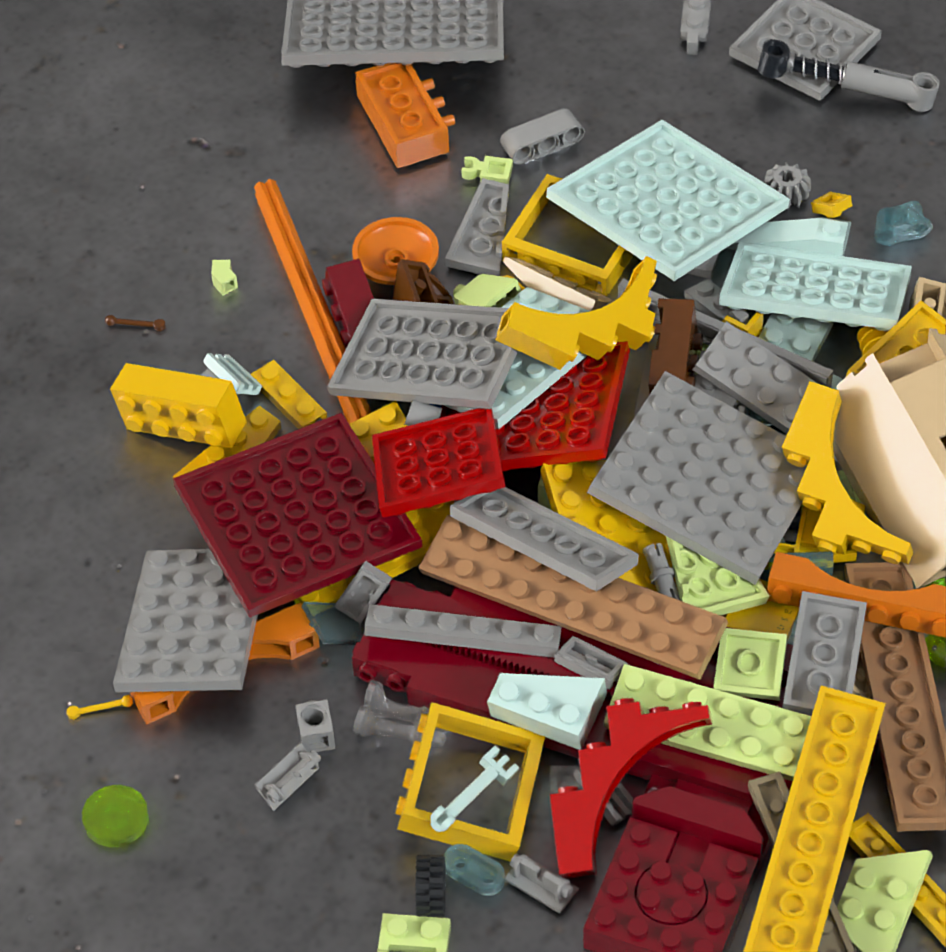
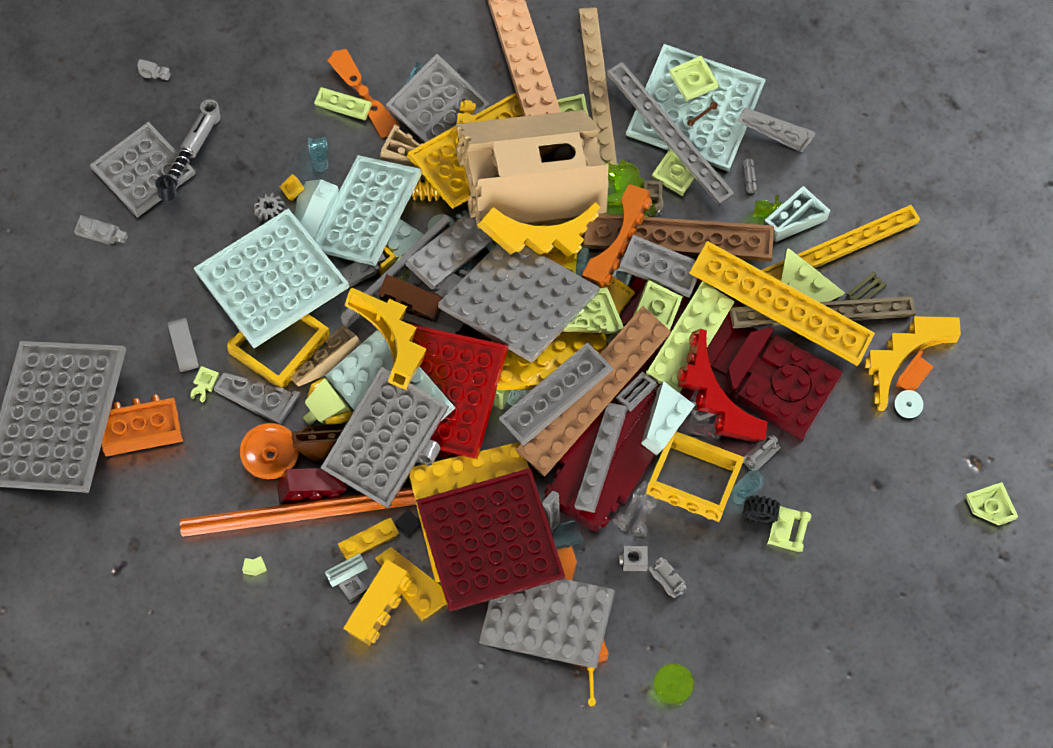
camera: 85 degrees left, 15 degrees up
reddish brown hinge [105,315,165,331] -> none
red plate [372,408,506,518] -> none
light aqua hinge [430,745,520,832] -> none
light grey pin [643,543,680,600] -> none

